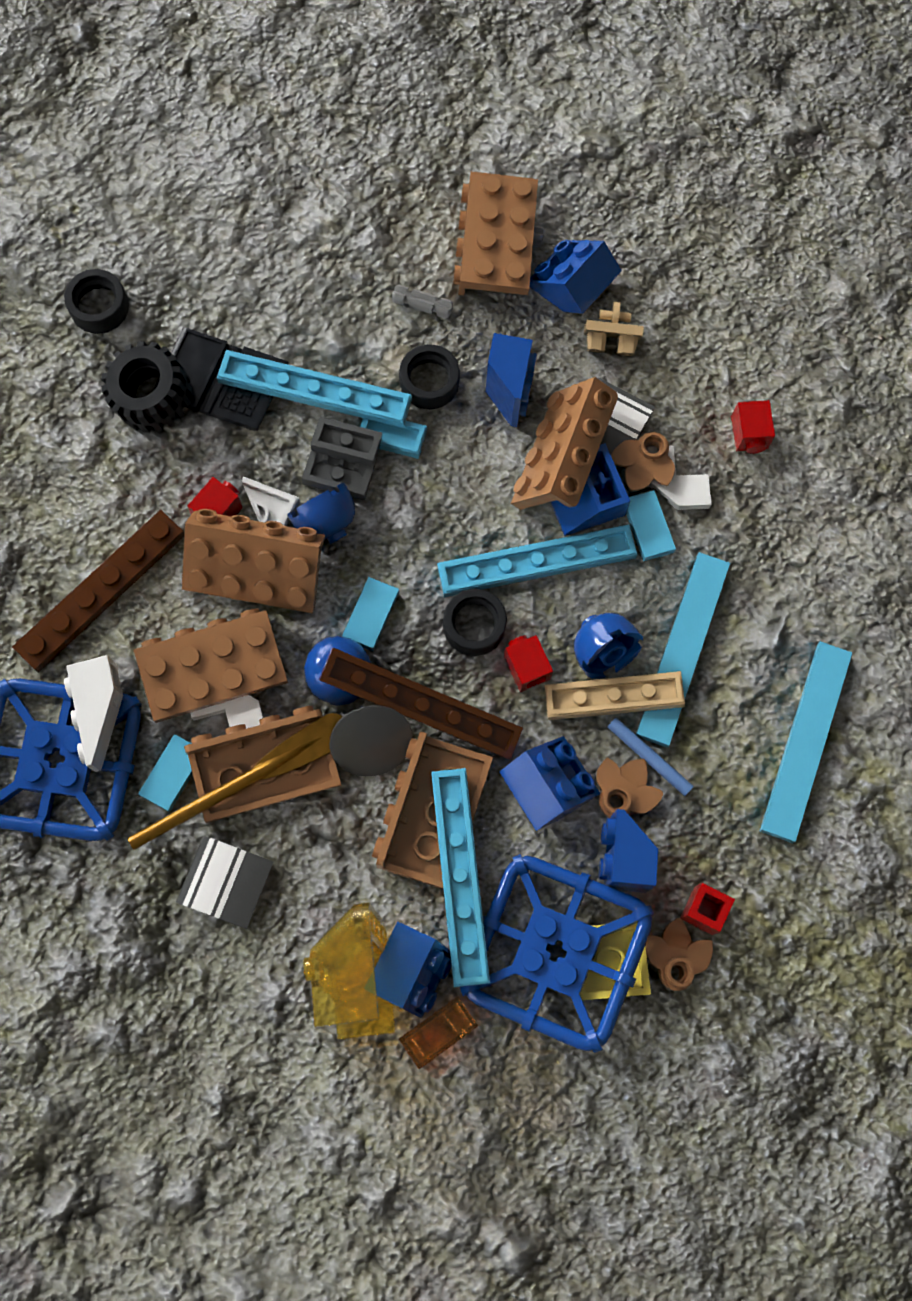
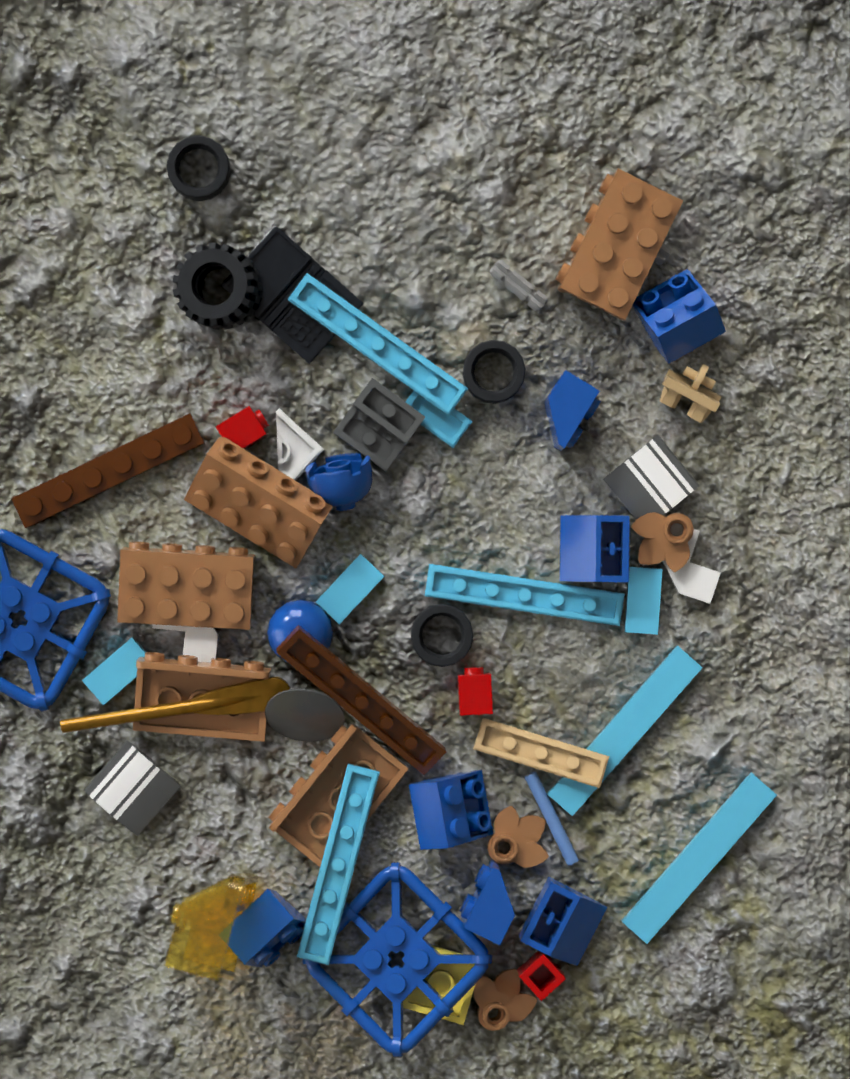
camera: 25 degrees right, 15 degrees up
white slope [64,655,123,772] -> none
clear orange tile [399,996,478,1070] -> none
medium nougat bracket [511,377,618,510] -> none
blue cylinder [574,613,643,679] -> none
red brick [731,400,775,454] -> none
none -> blue slope [519,876,608,966]

